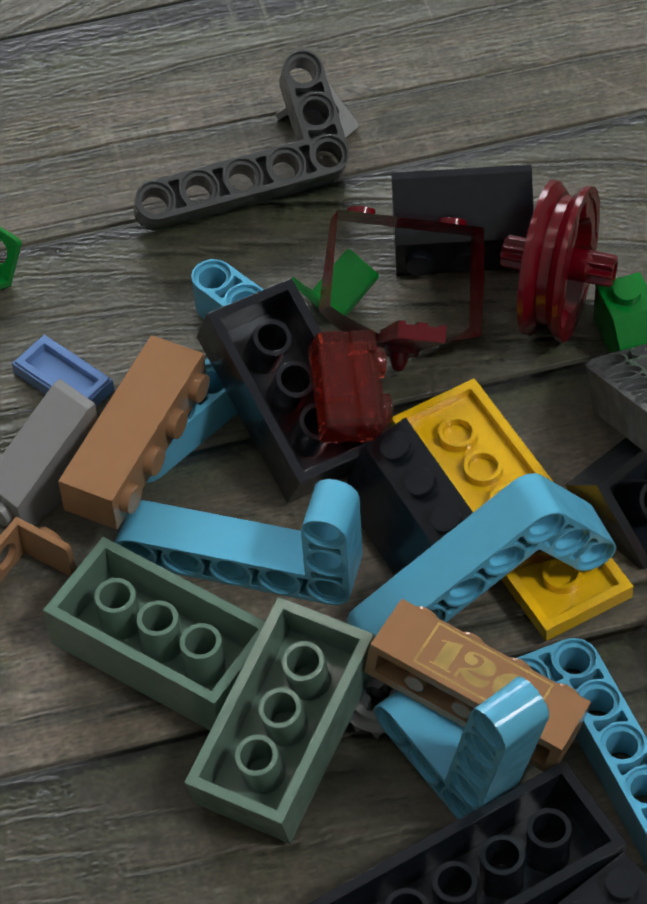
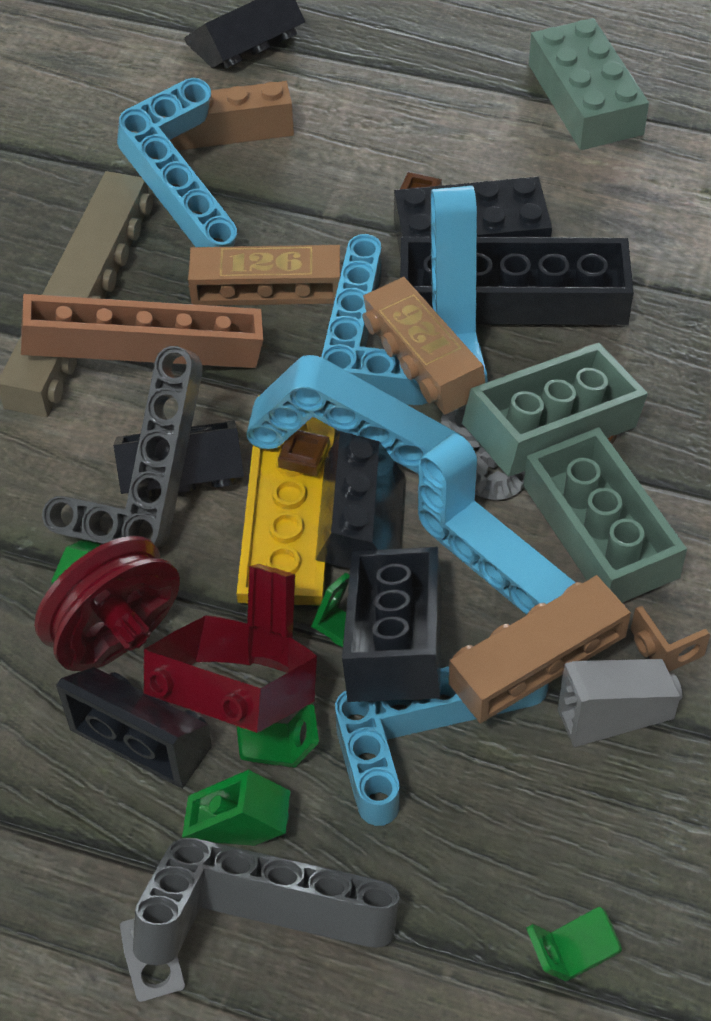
camera: 150 degrees left, 0 degrees up
medium blue tile [12,335,114,407] -> none
clear red brick [308,330,393,443] -> none
none -> green slope [182,769,291,846]

